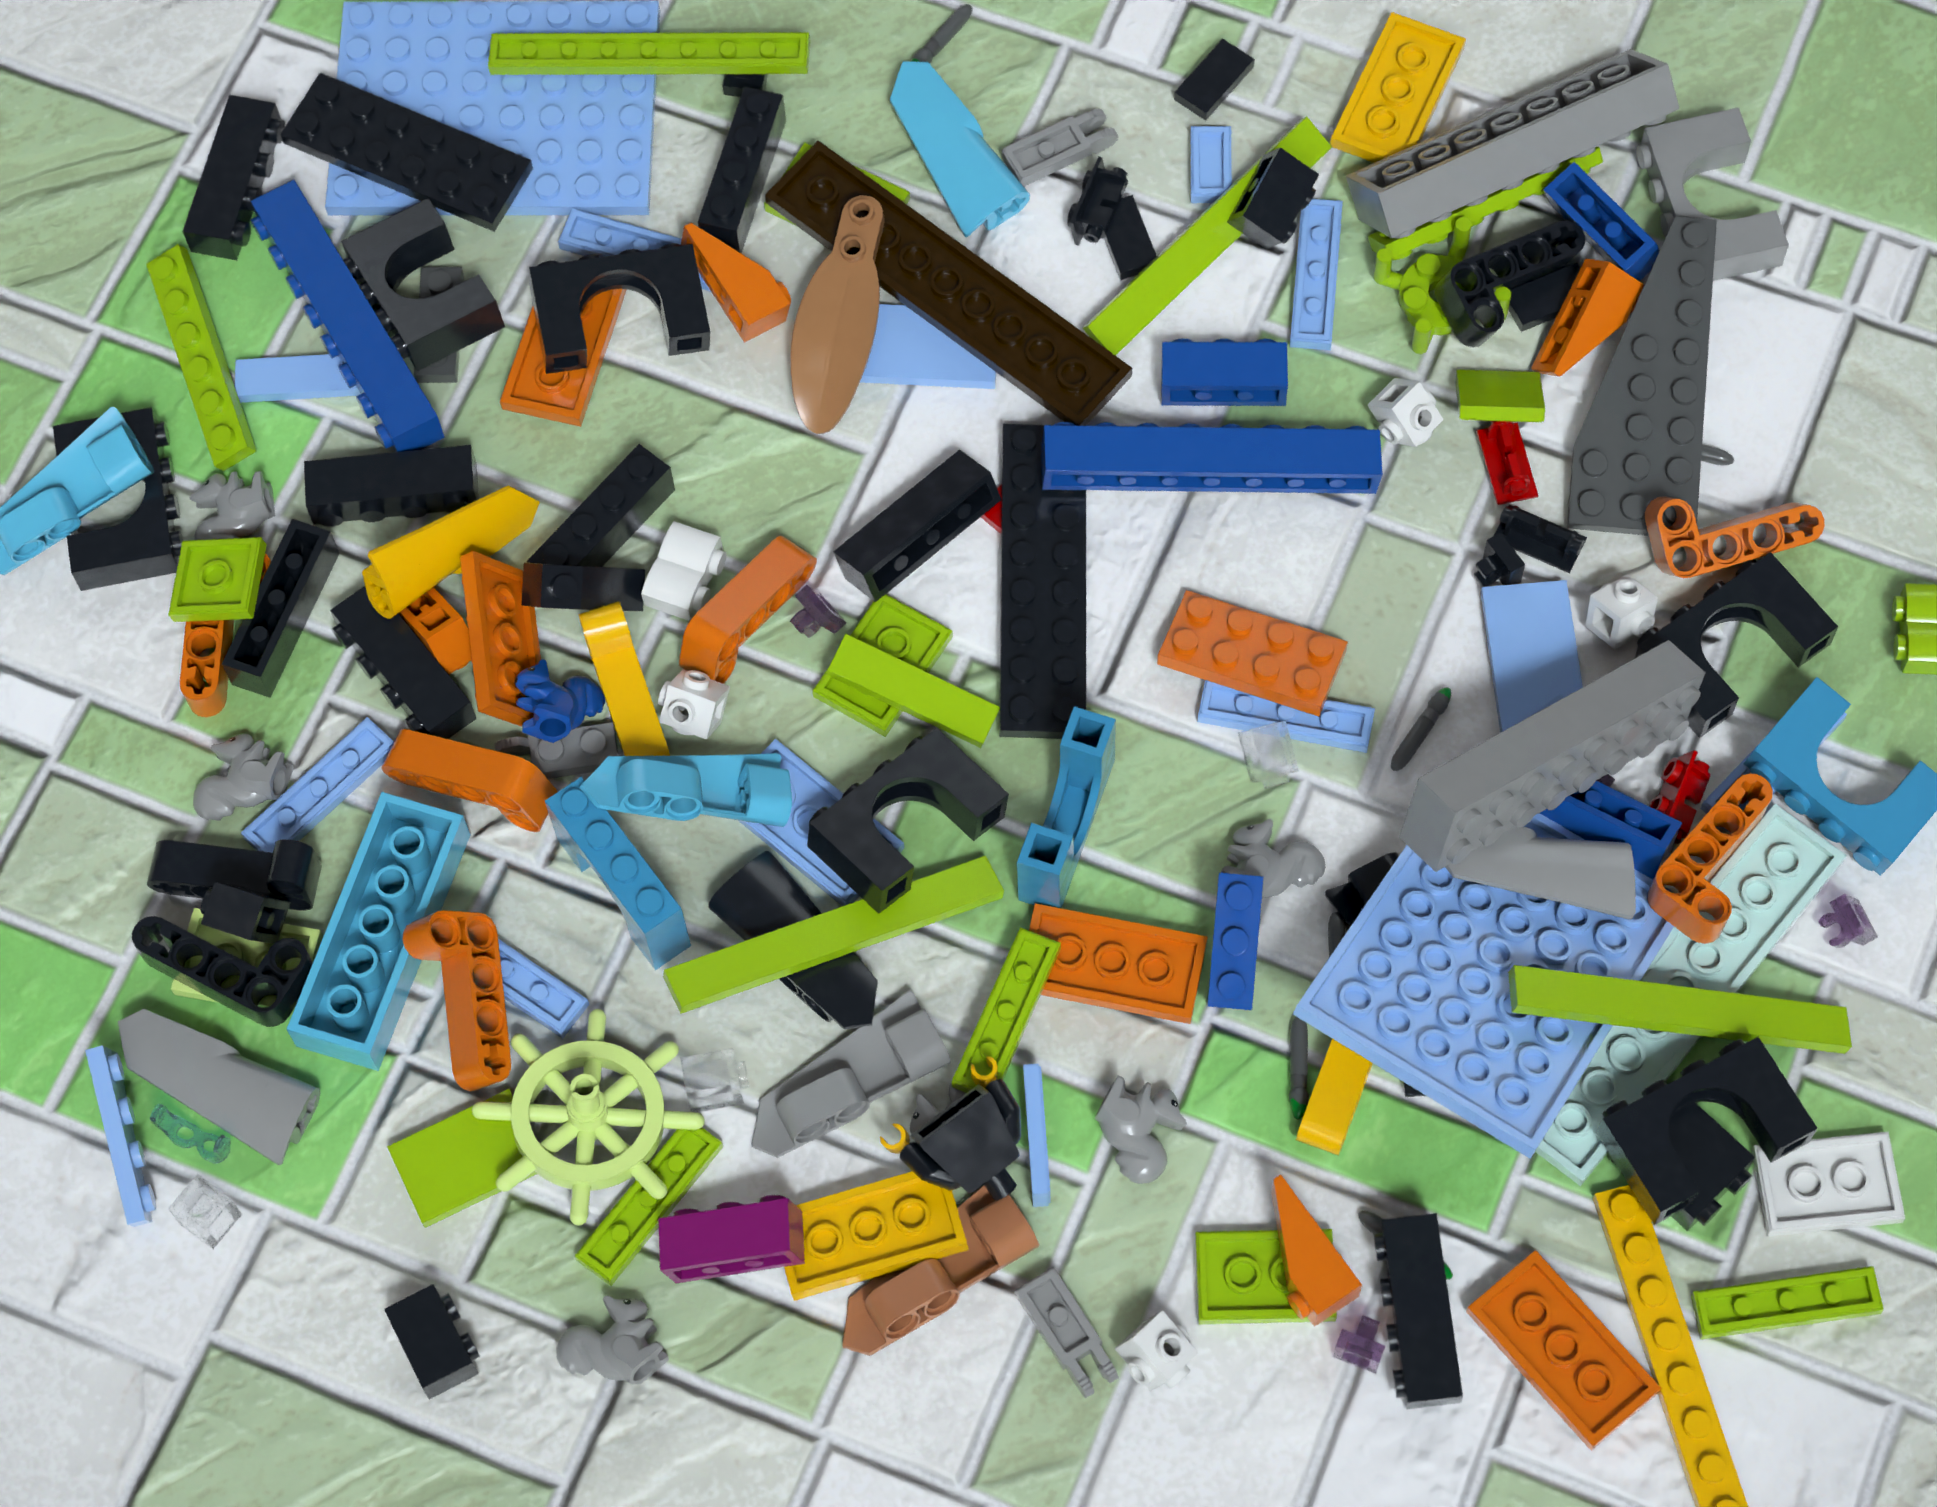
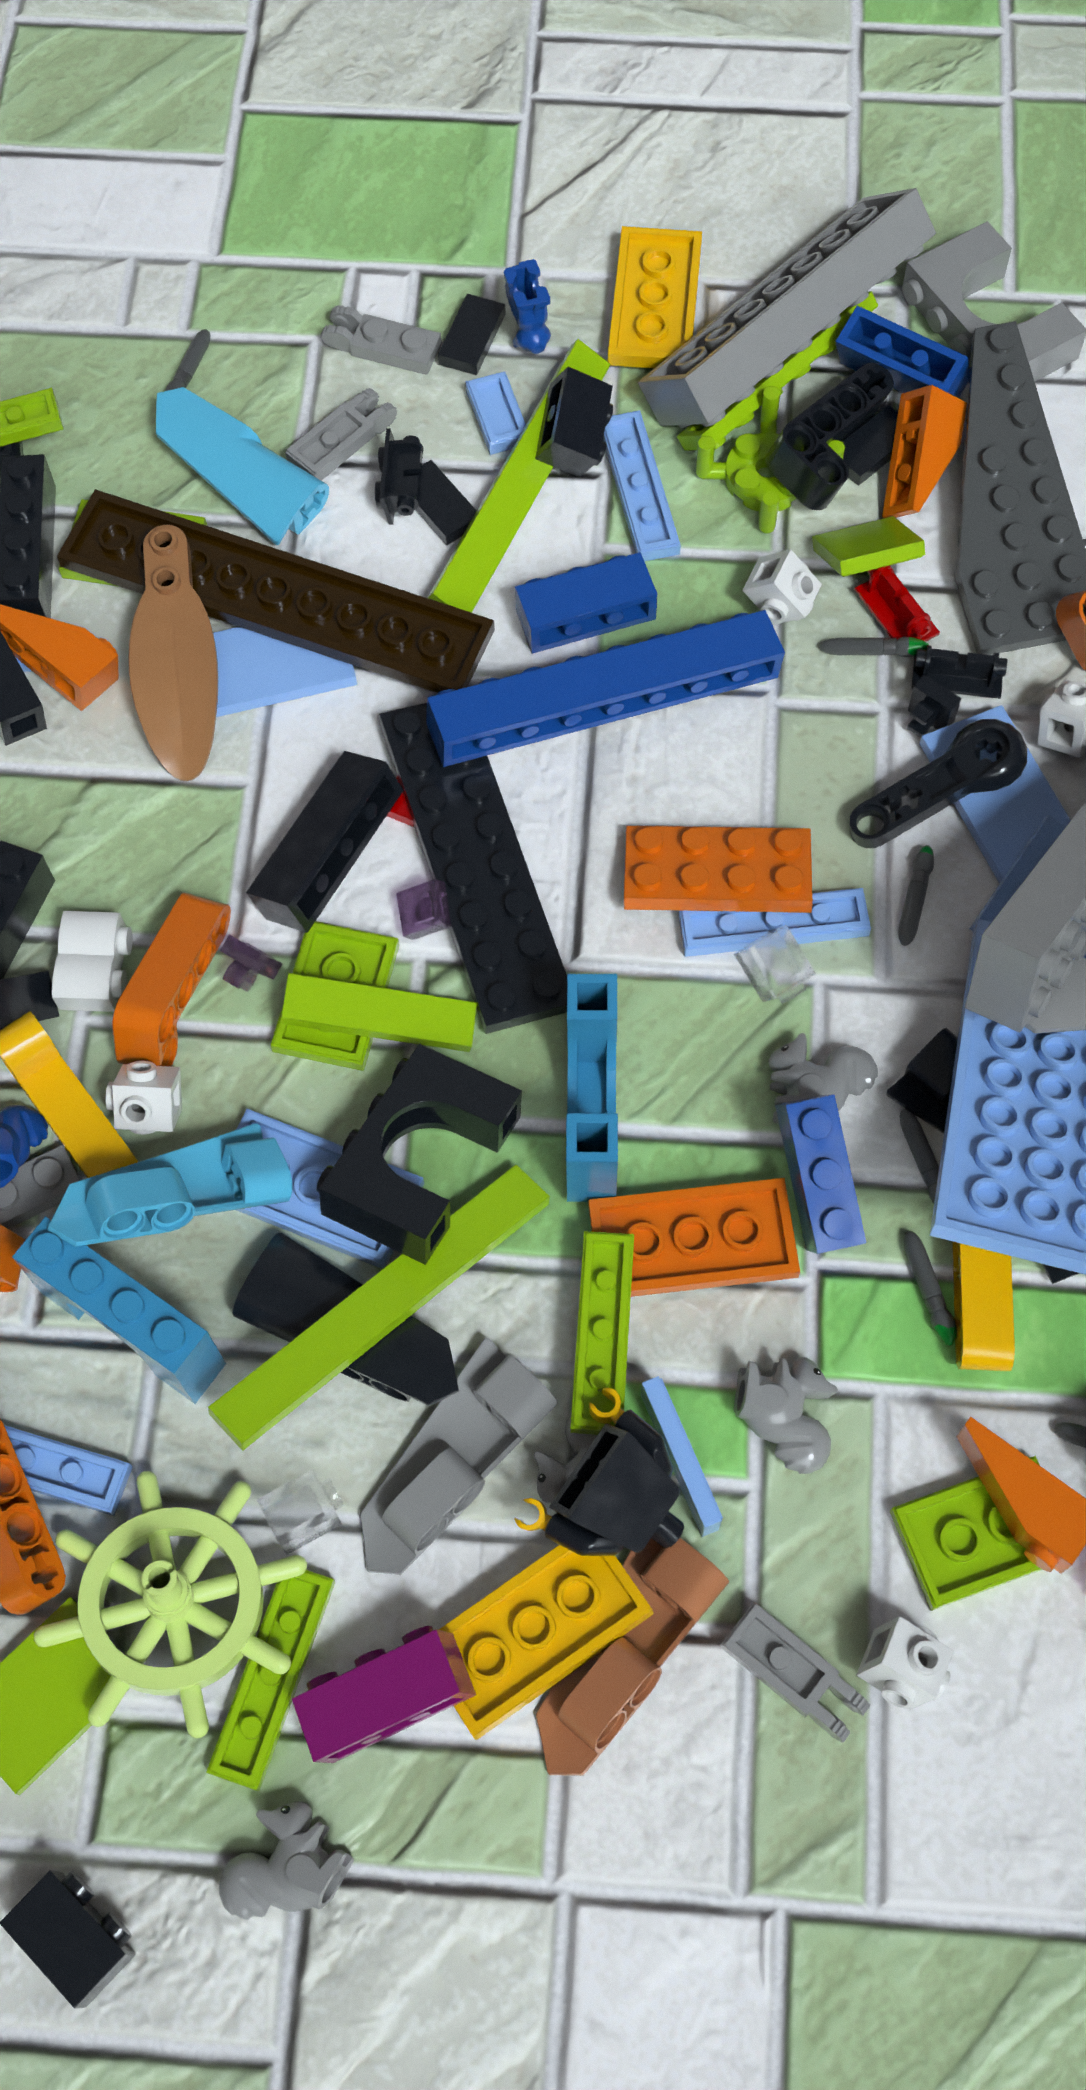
camera: 20 degrees left, 0 degrees up
none -> light grey hinge [321,305,442,375]
none -> clear purple plate [396,879,451,940]
none -> blue animal [504,259,551,354]
none -> dark grey piece [819,637,929,657]
none -> black beam [849,719,1027,848]

